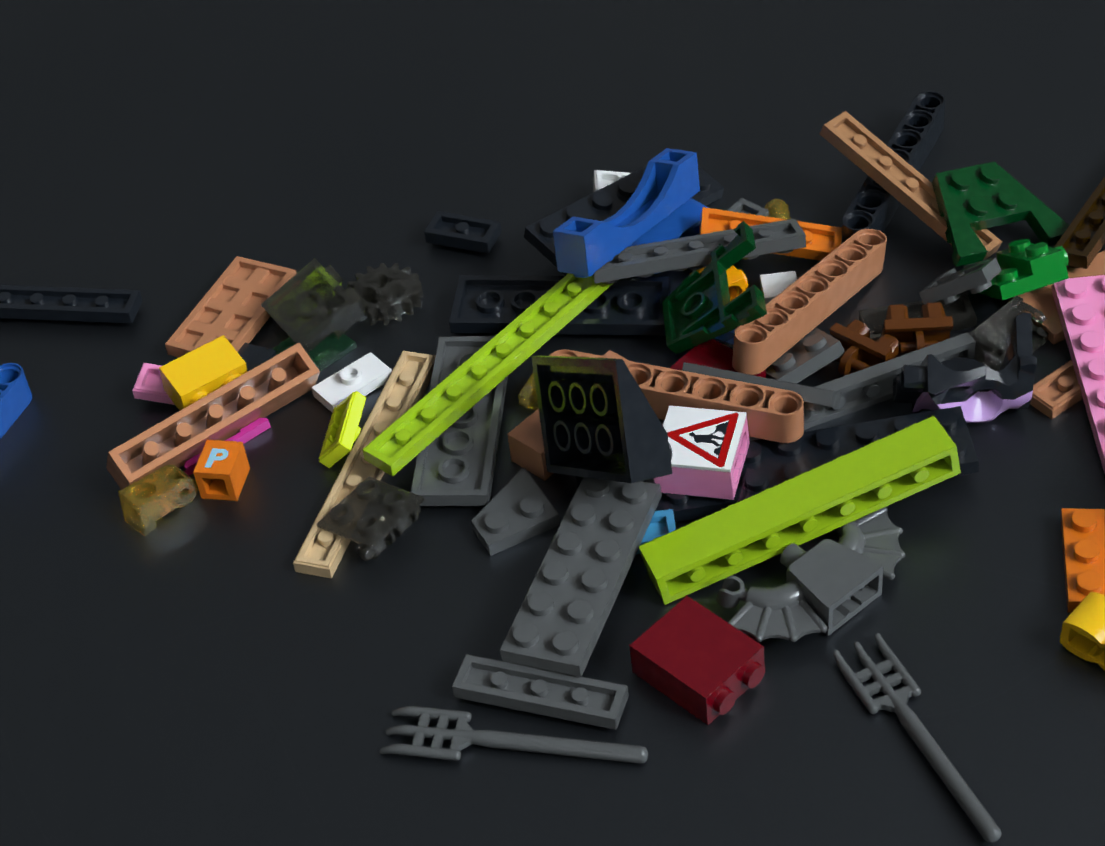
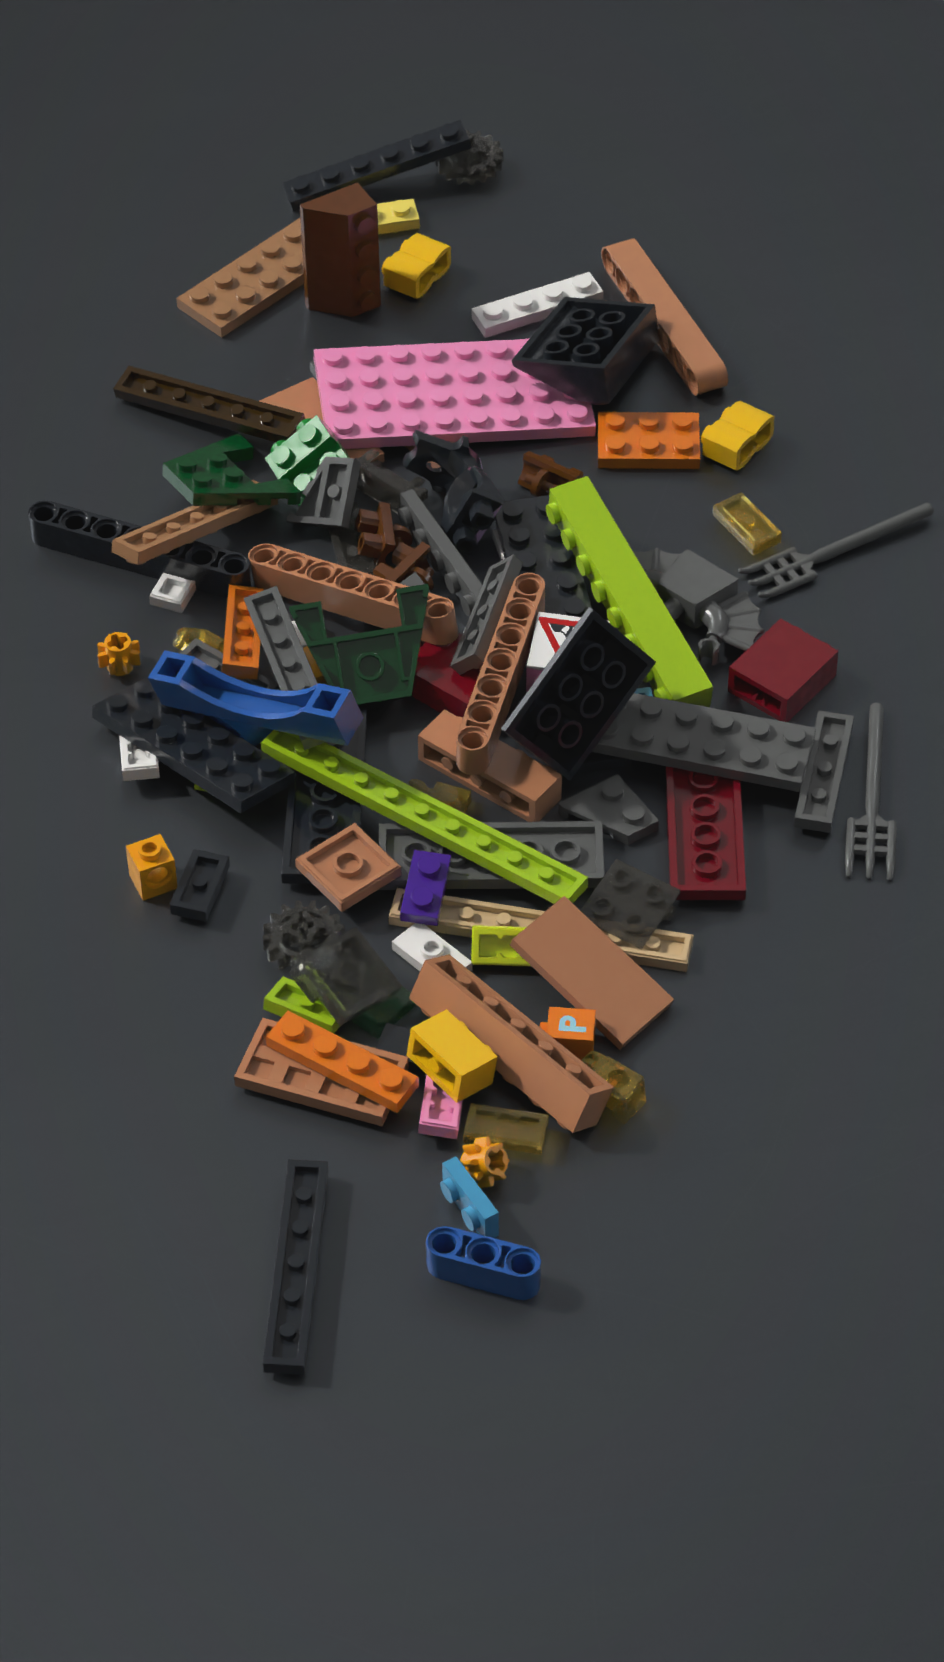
camera: 100 degrees left, 5 degrees up
none -> light orange gear [97,632,141,676]
none -> light orange brick [126,834,177,901]
none -> white tile [149,573,196,613]
none -> orange plate [266,1011,419,1113]
none -> nougat tile [295,823,401,912]
none -> dark purple plate [400,850,451,926]
none -> dark azure plate [440,1156,499,1238]
none -> light orange gear [460,1136,510,1188]
none -> clear yellow plate [463,1103,549,1155]
none -> nougat tile [510,896,674,1050]
none -> reddish brown hips [518,451,583,497]
none -> dark red plate [665,766,746,900]
none -> clear yellow plate [713,492,782,556]

